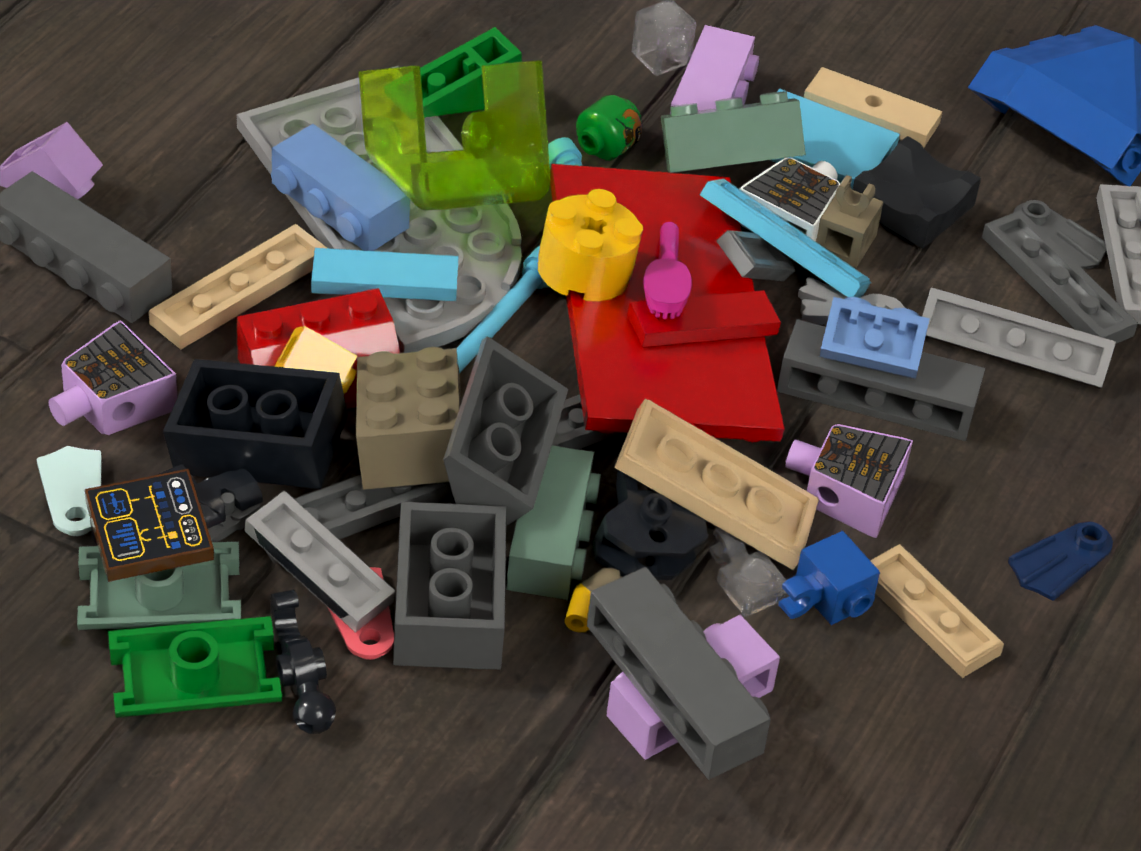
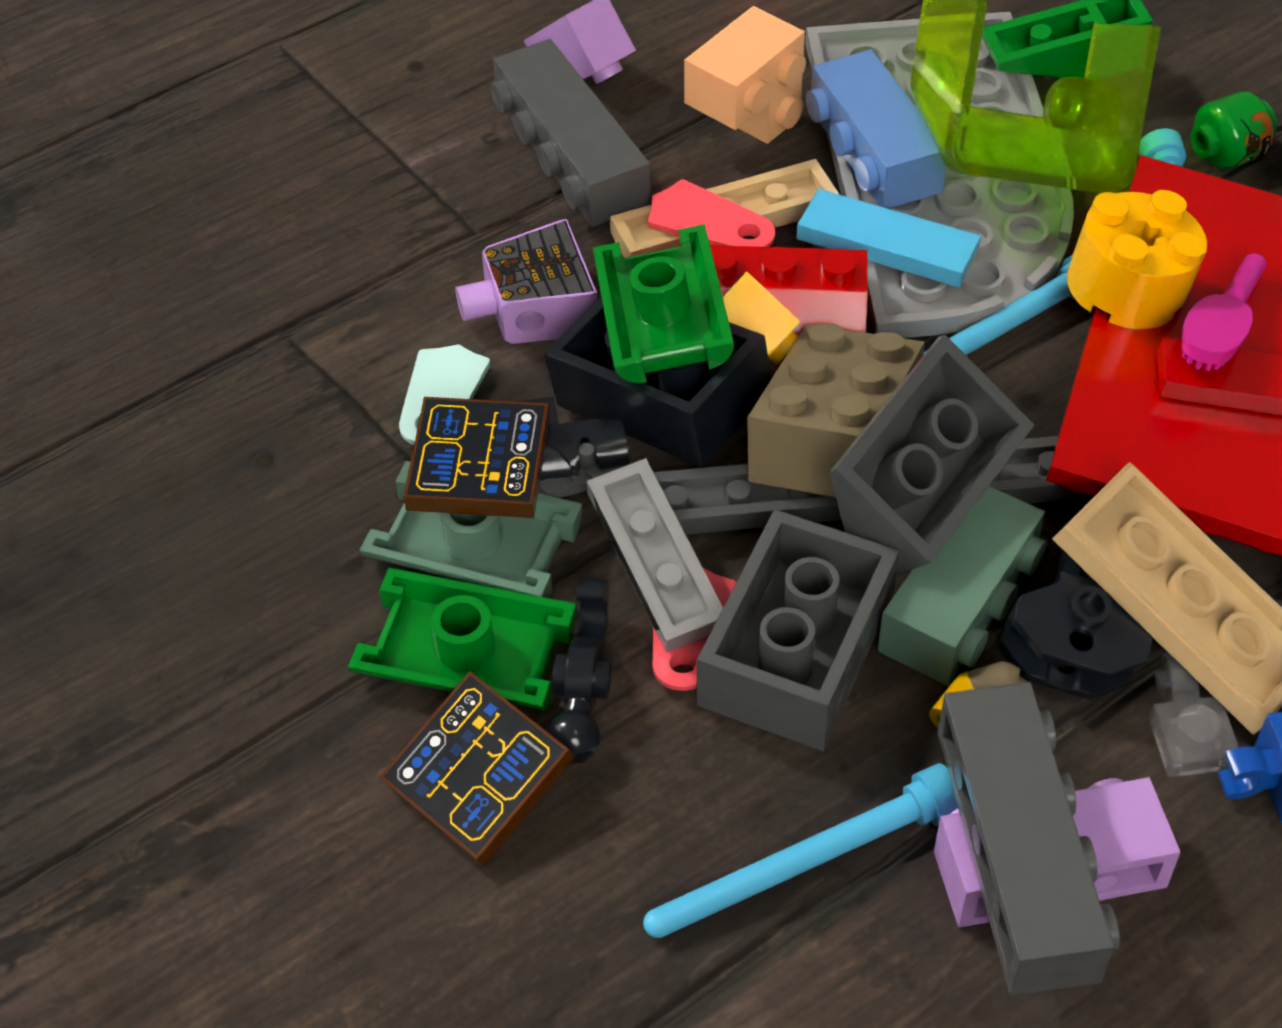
camera: 30 degrees right, 5 degrees up
none -> black tile [379,671,575,866]
none -> green piece [593,224,734,383]
none -> medium azure piece [643,763,958,938]
none -> coral piece [648,179,775,247]
none -> light nougat brick [684,6,806,144]

